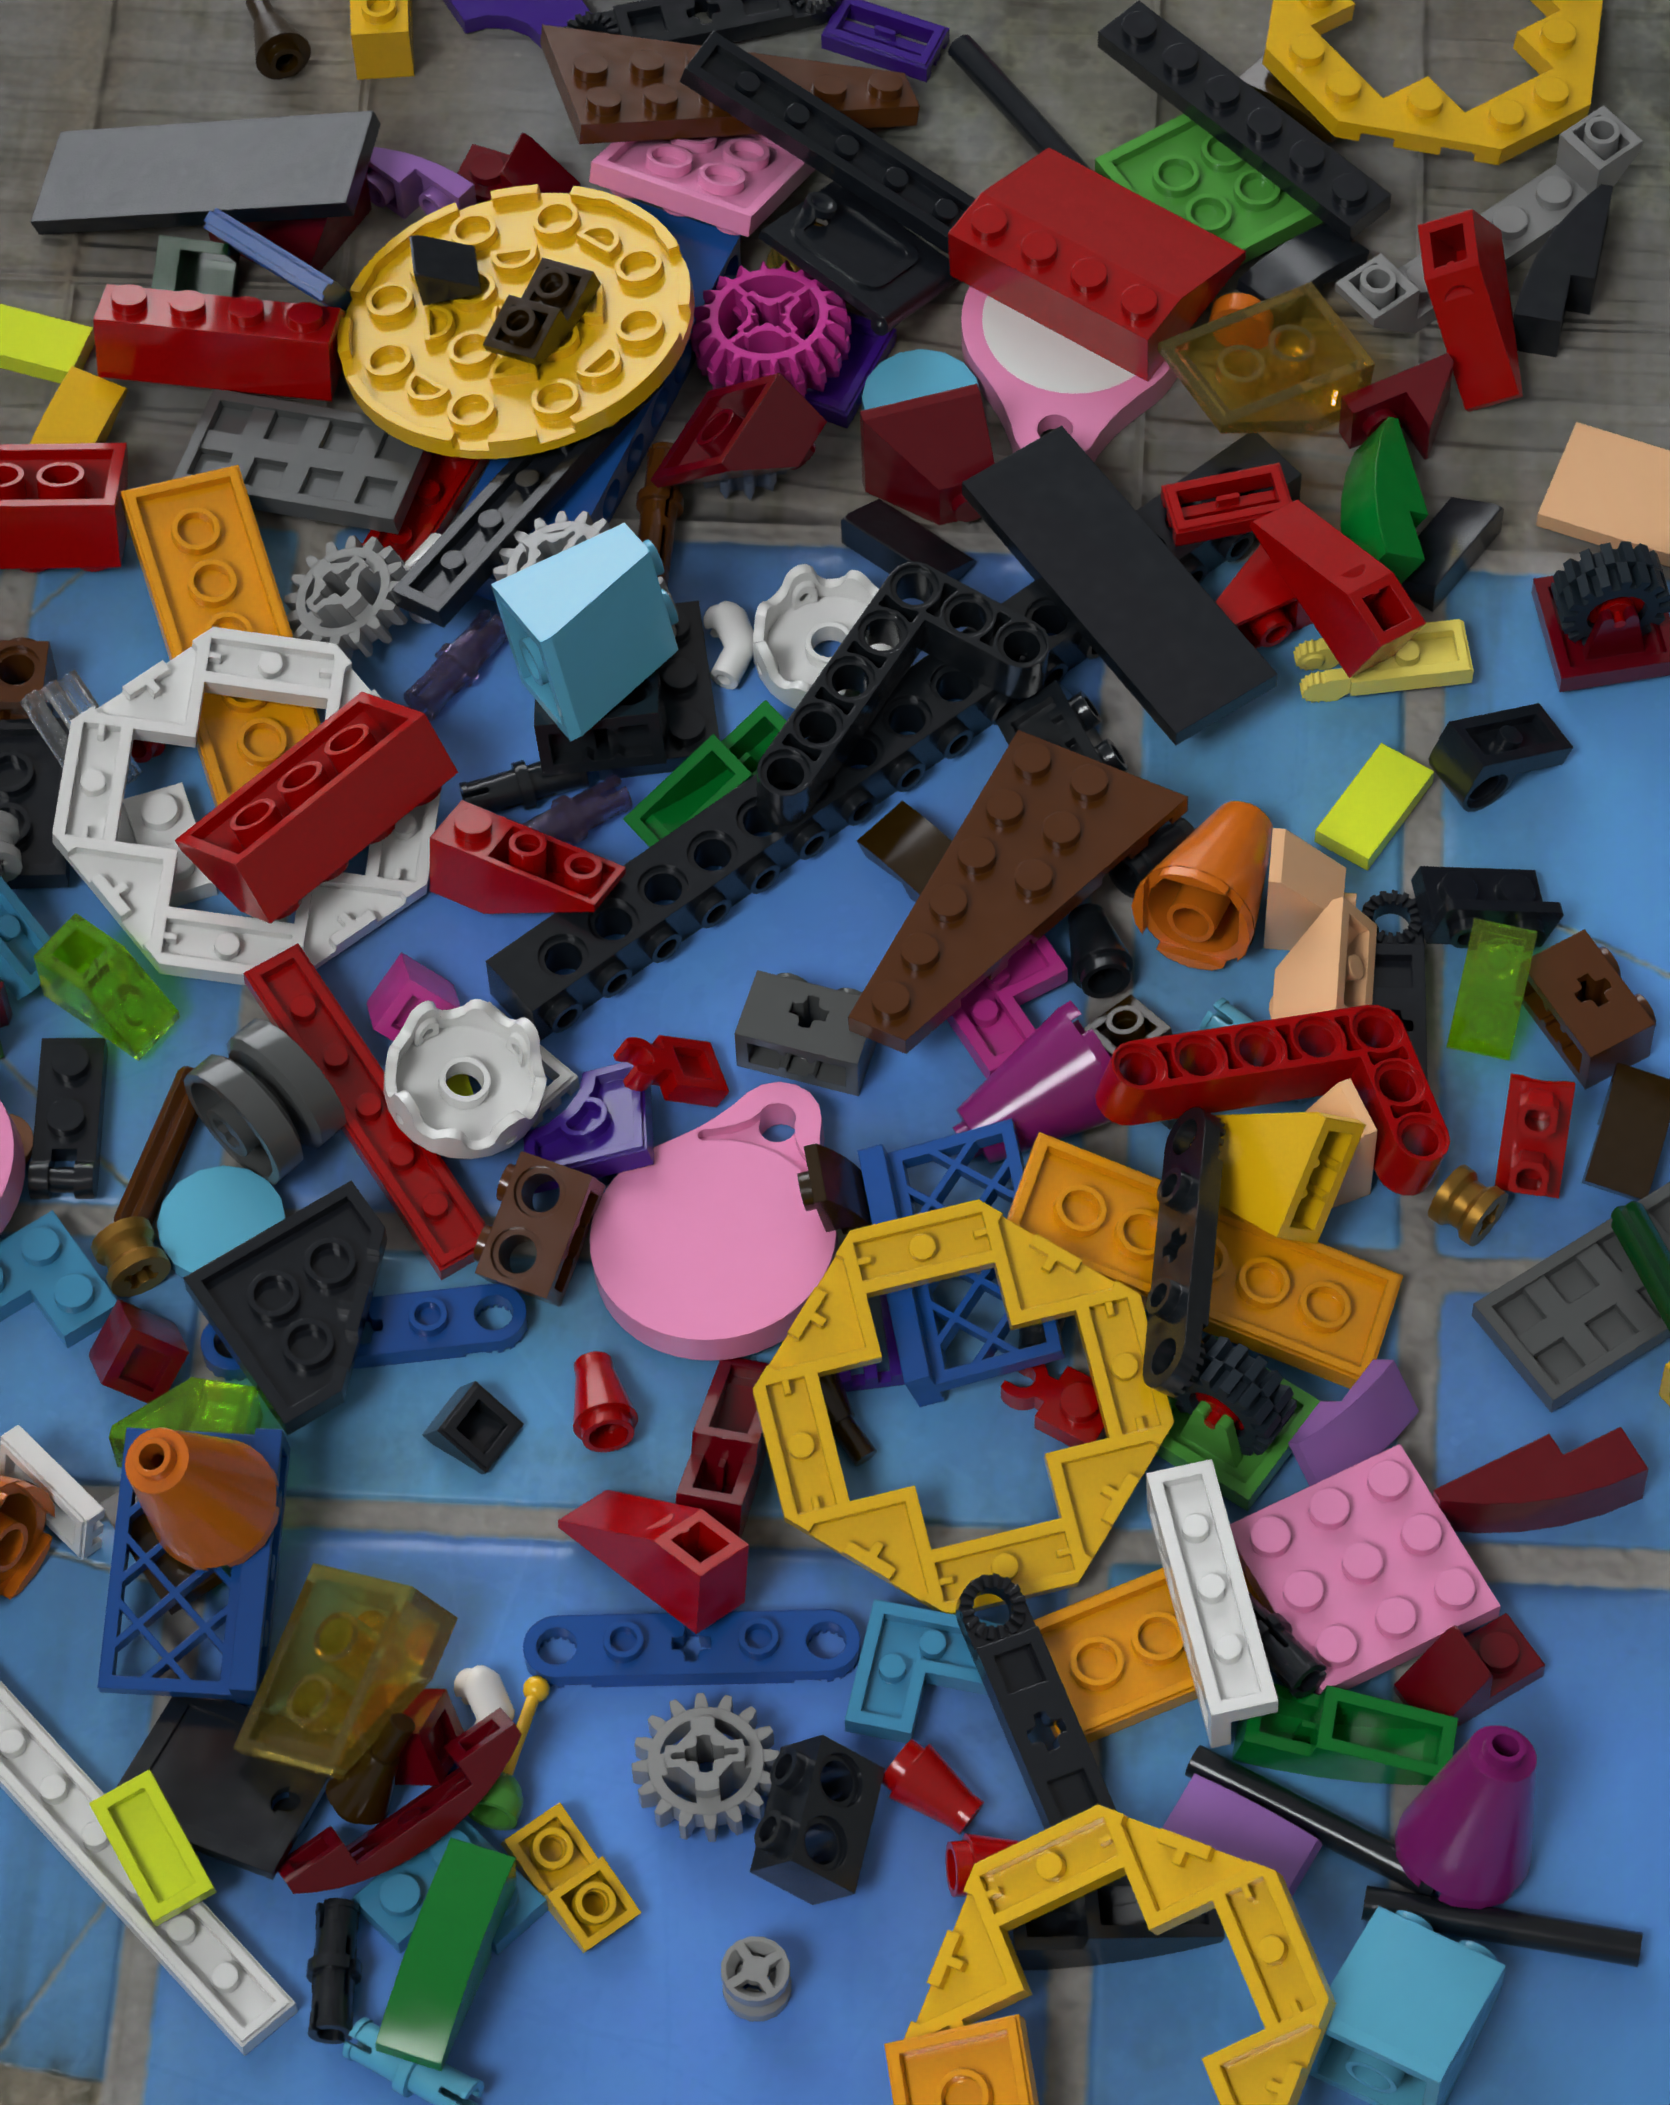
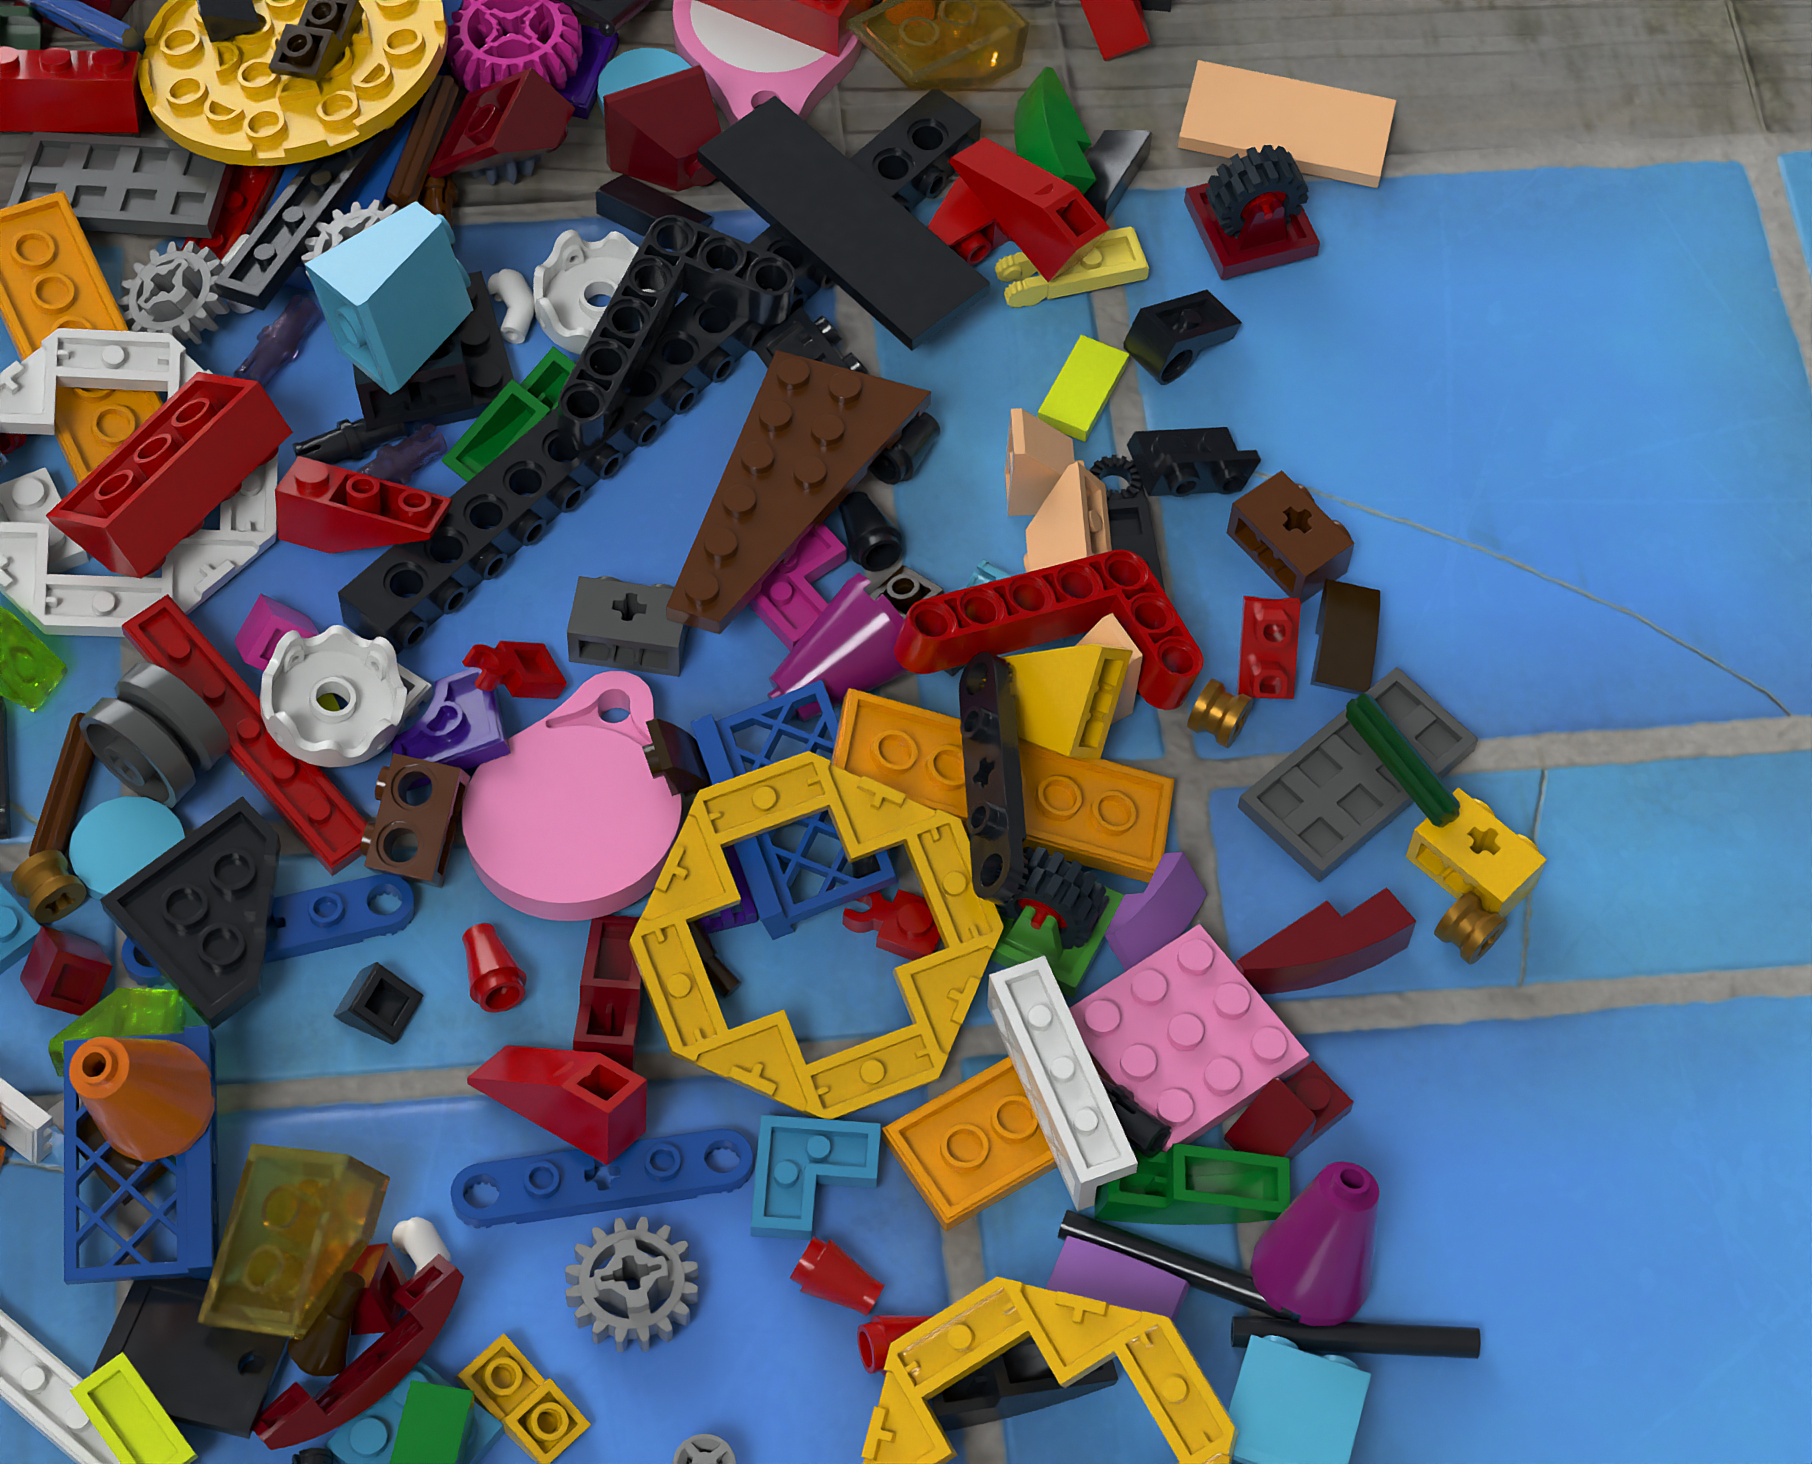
camera: 15 degrees left, 0 degrees up
bright green hinge [468,1675,550,1830] -> none
black brick [750,1735,885,1905] -> none
dark brown slope [857,801,952,902] -> none
black piece [956,1573,1117,1830] -> none
orange cone [1131,801,1273,971] -> none
red tile [1161,463,1292,547] -> none
dark red slope [1339,353,1454,460] -> none
clear neon green slope [1446,918,1538,1061] -> none
none -> reddish brown axle [387,74,459,208]

